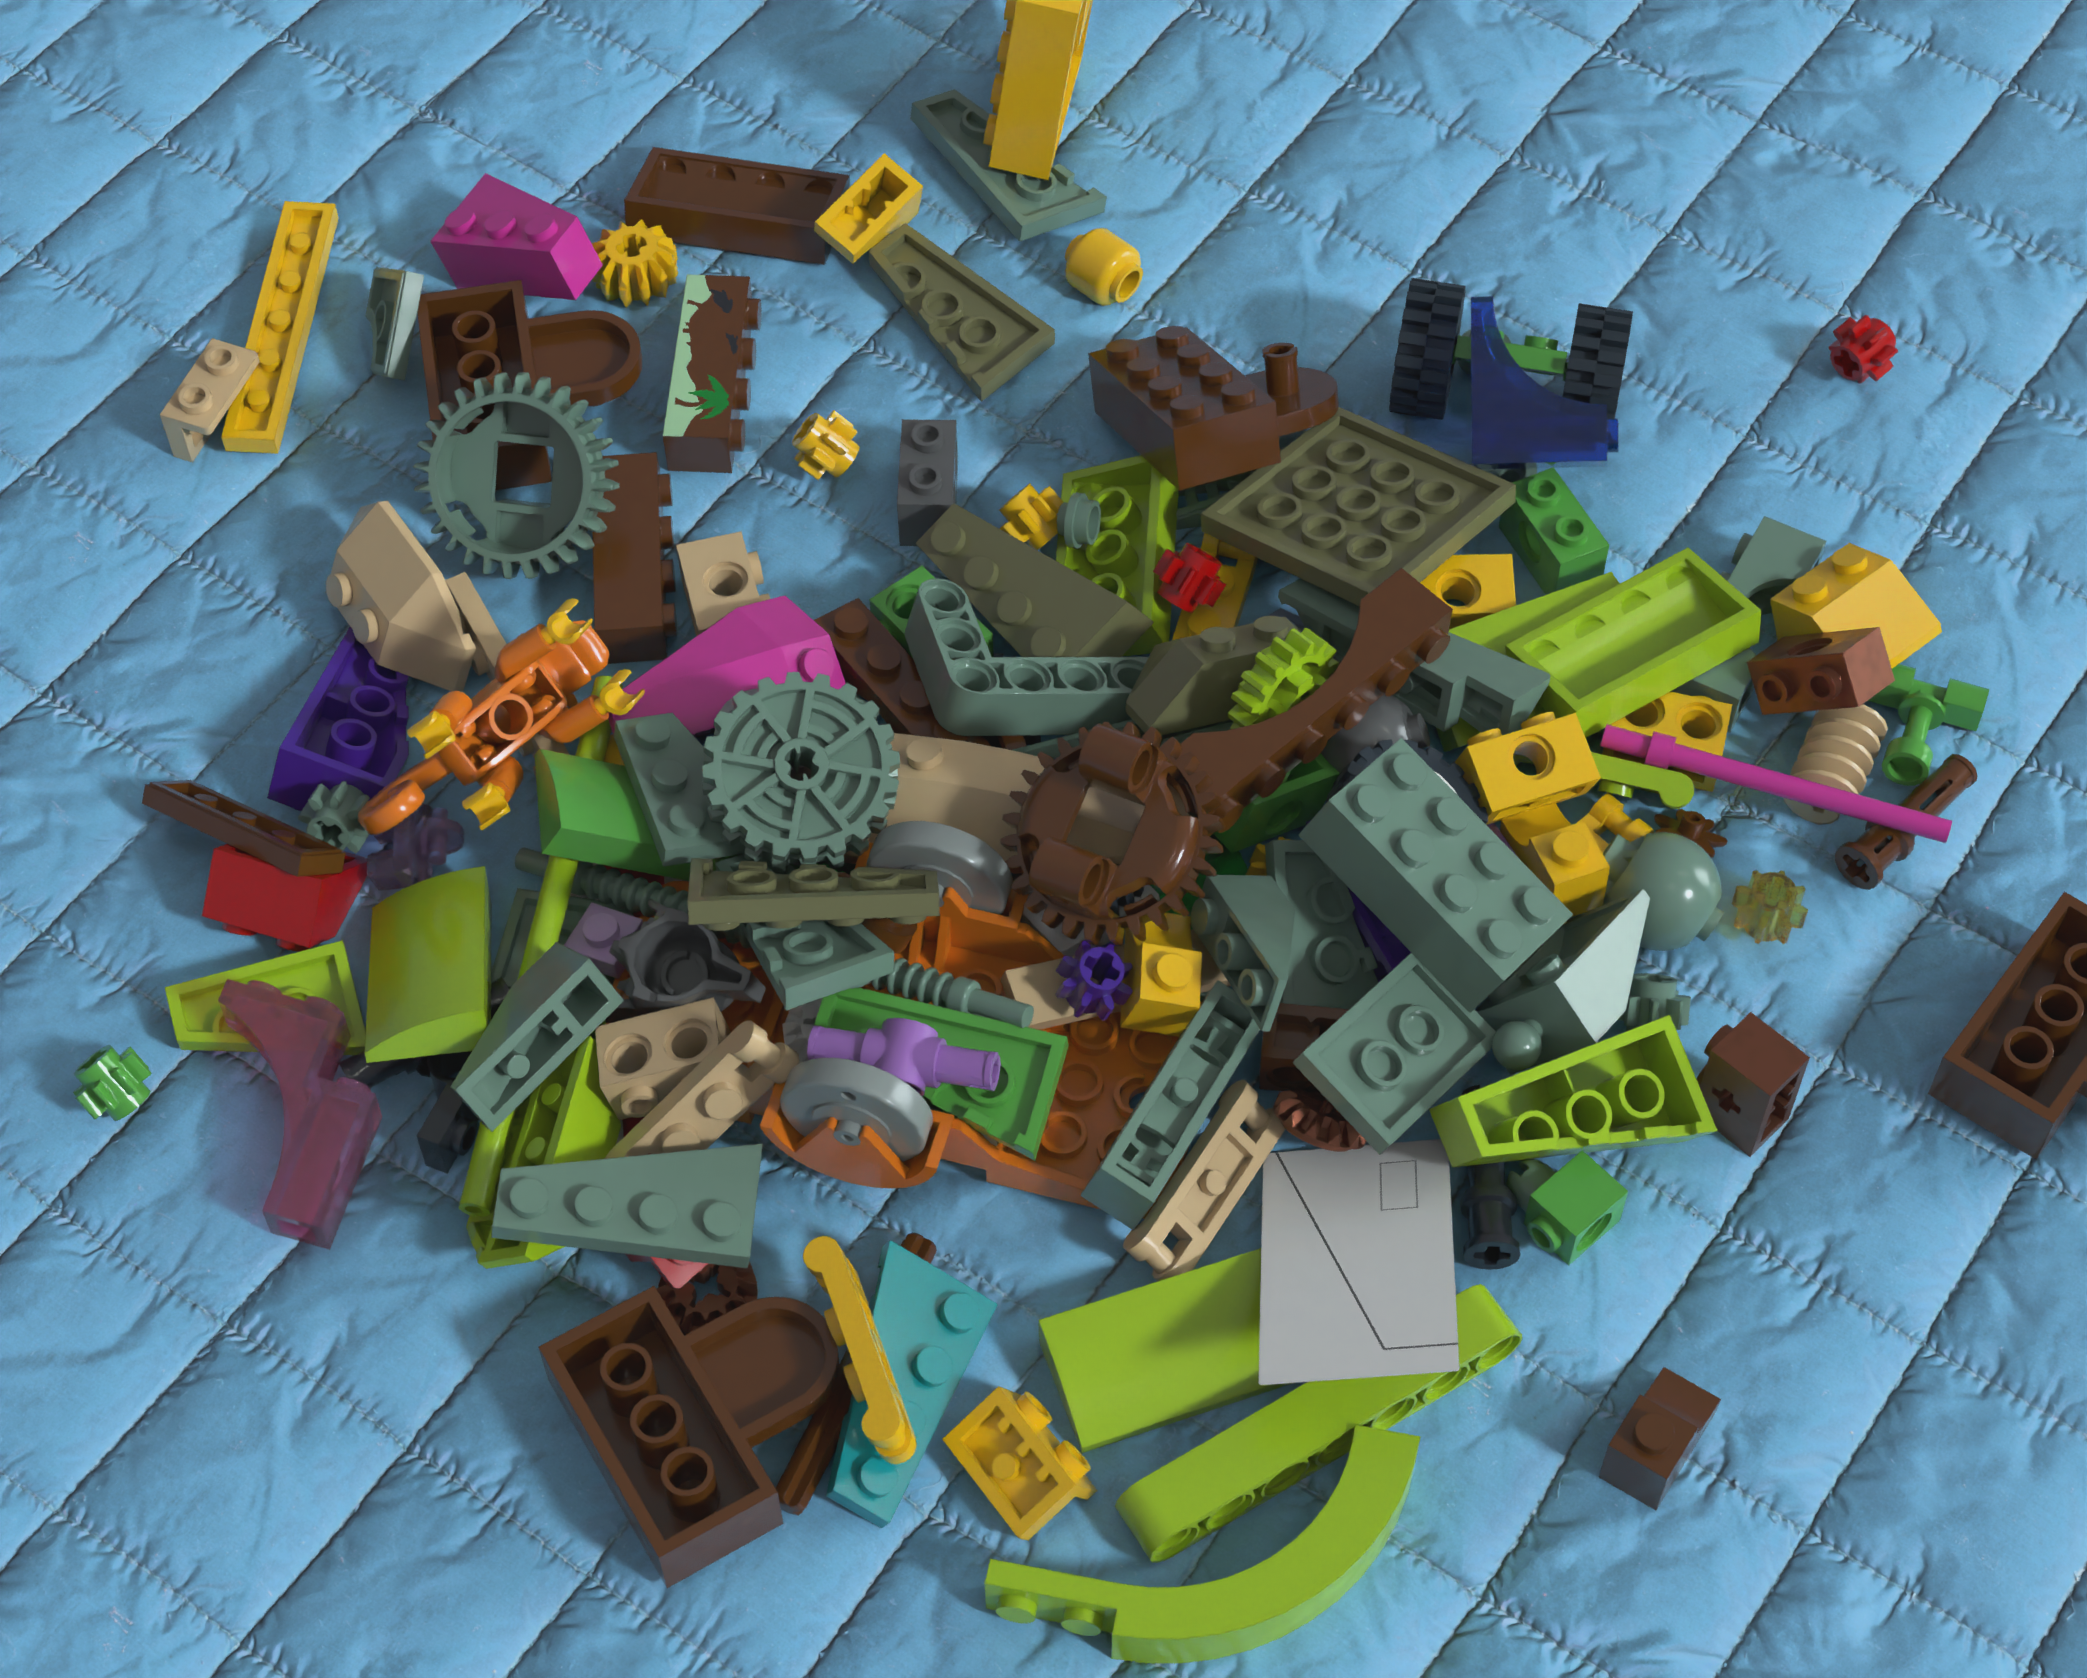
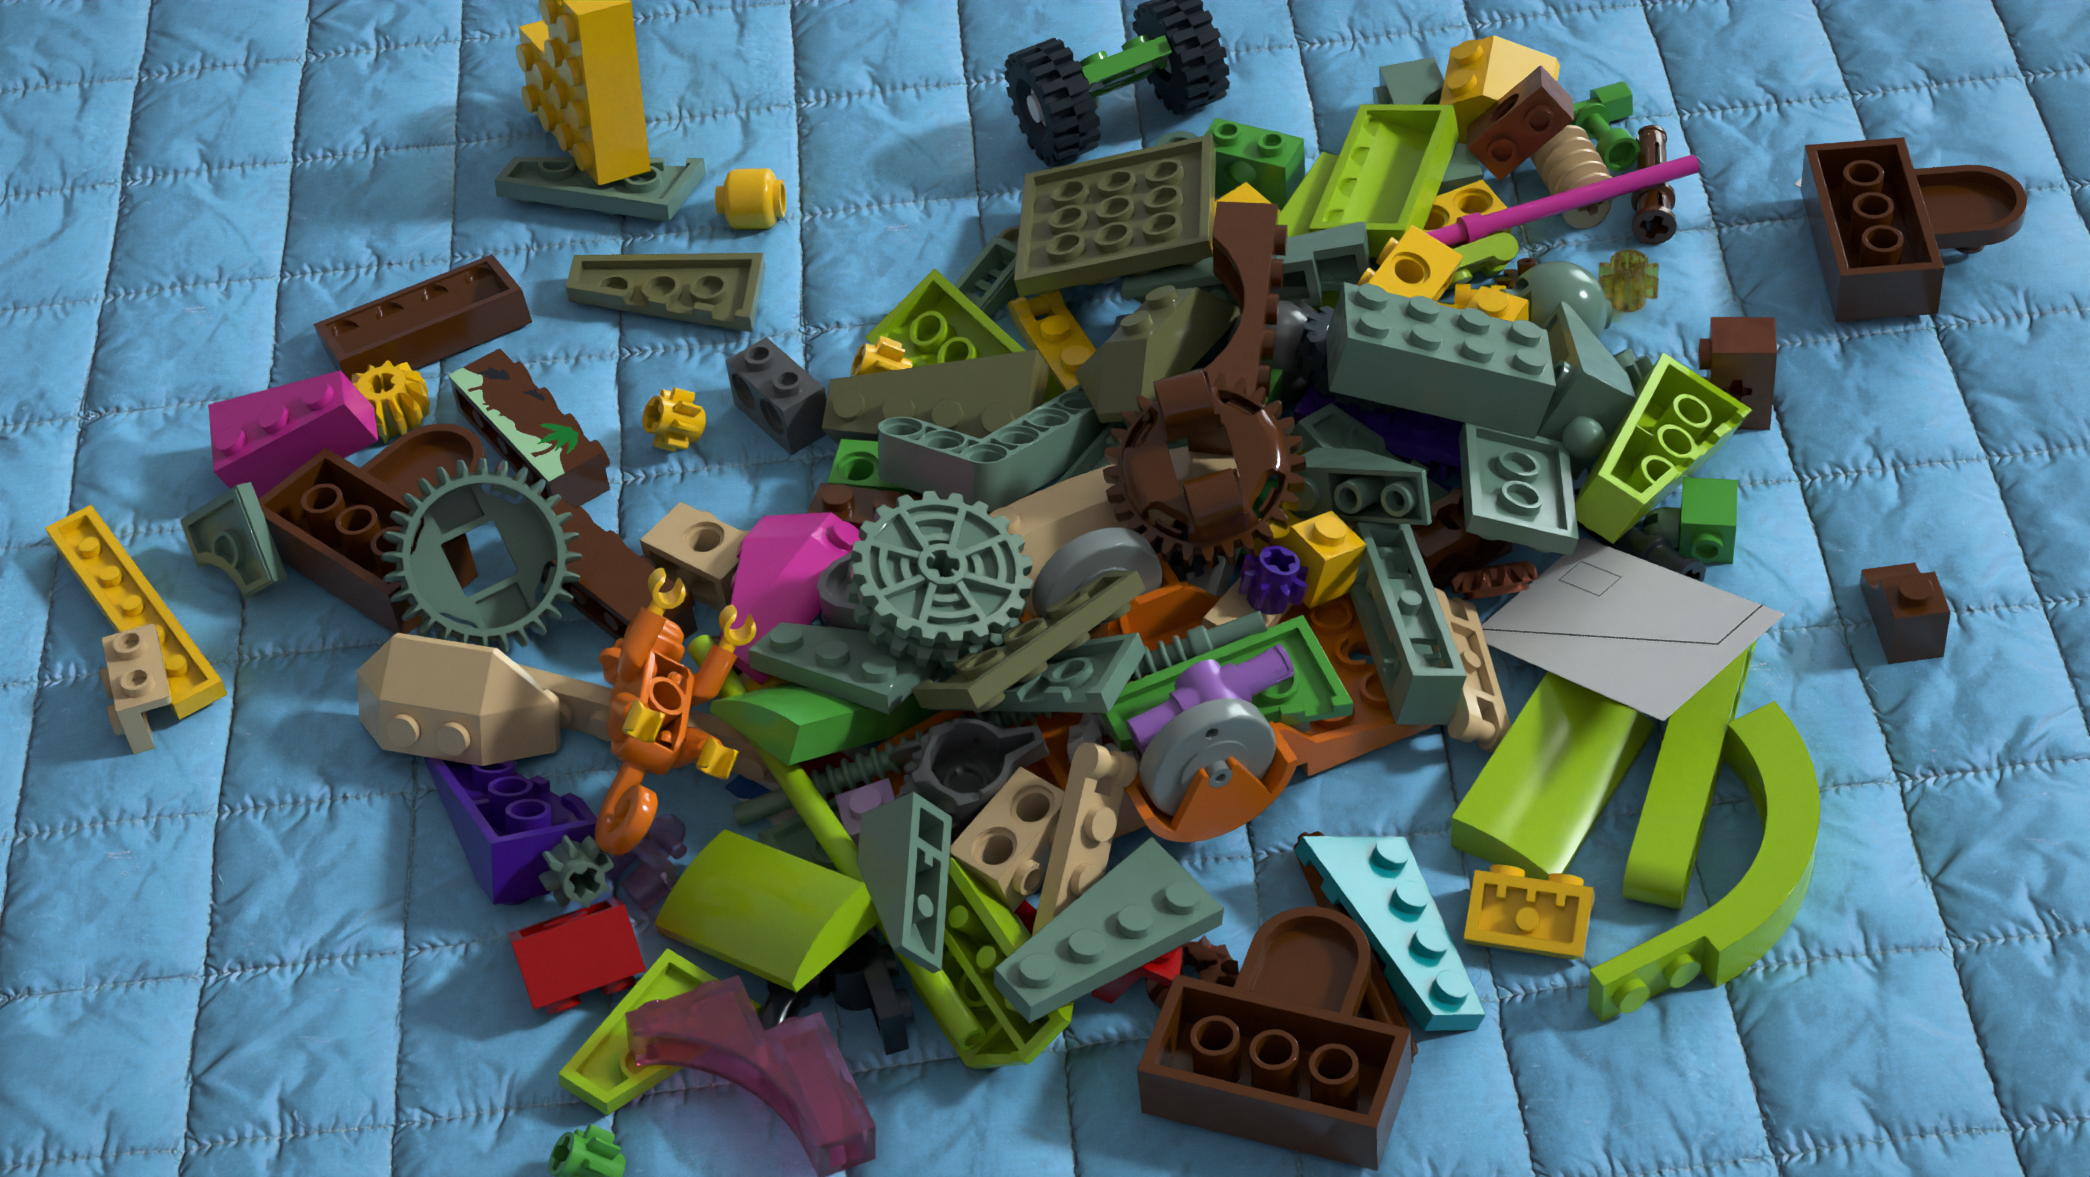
camera: 35 degrees left, 10 degrees down
reddish brown tile [142,780,346,877] -> none
yellow plate [803,1236,917,1464] -> none
yellow arch [814,153,923,264] -> none
sand green plate [1057,493,1101,549] -> none
reddish brown brick [1088,326,1339,491] -> none
red gear [1153,543,1227,613] -> none
lime gear [1228,628,1339,729] -> none
clear blue arch [1471,296,1619,470] -> none

